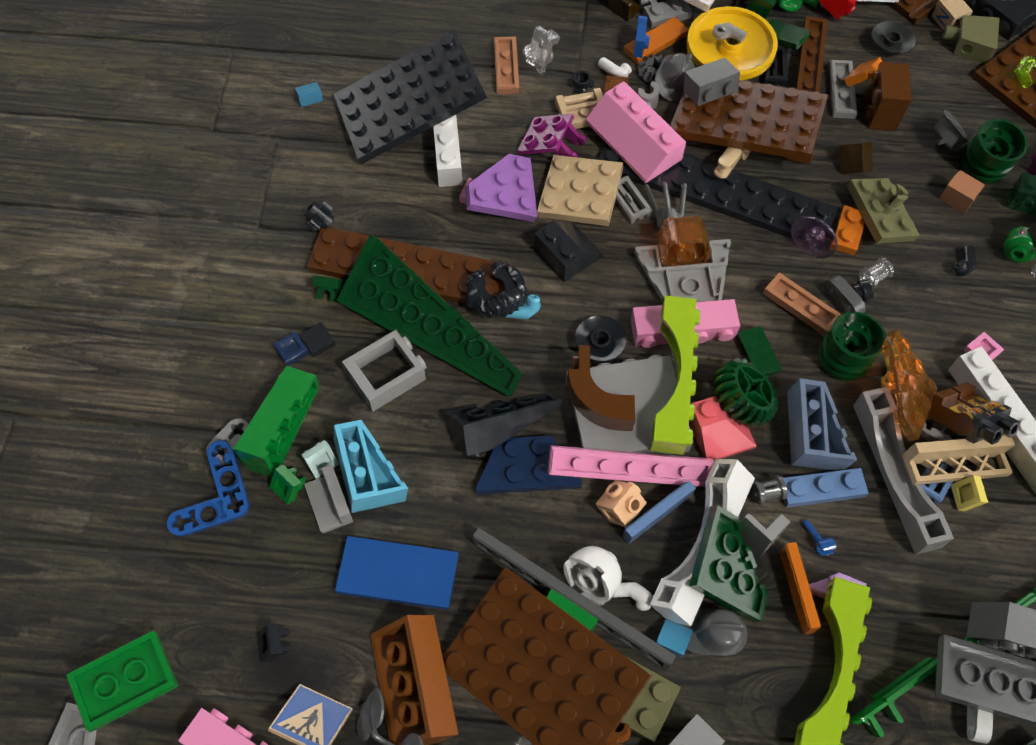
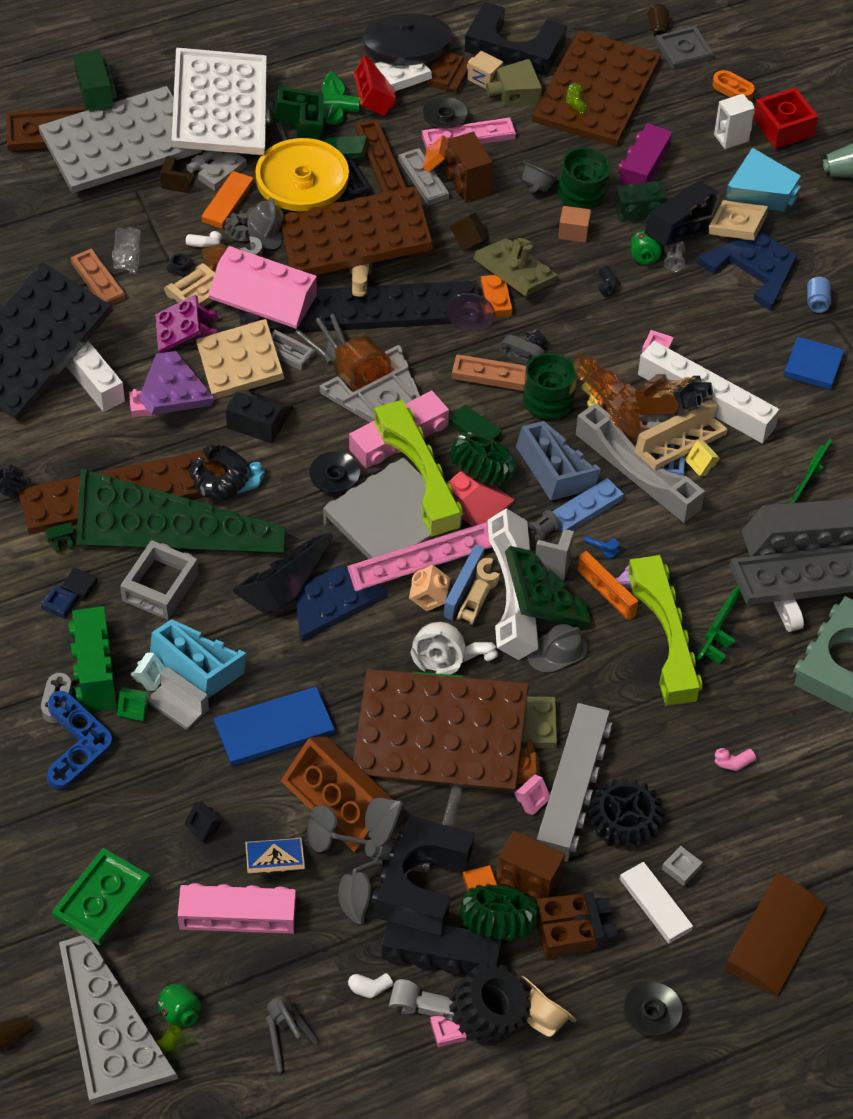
camera: 30 degrees left, 10 degrees down
dark grey tile [473,527,676,670] -> none
reddish brown arch [567,345,635,431] -> none
blue plate [633,15,650,58] -> none
dark azure slope [656,619,693,659] -> none
dark grey brick [683,58,740,106] -> none
light grey arm [713,23,747,43] -> none
clear bush [859,258,894,288] -> none
none -> bright pink tile [422,118,516,150]
none -> tan piece [457,558,500,626]

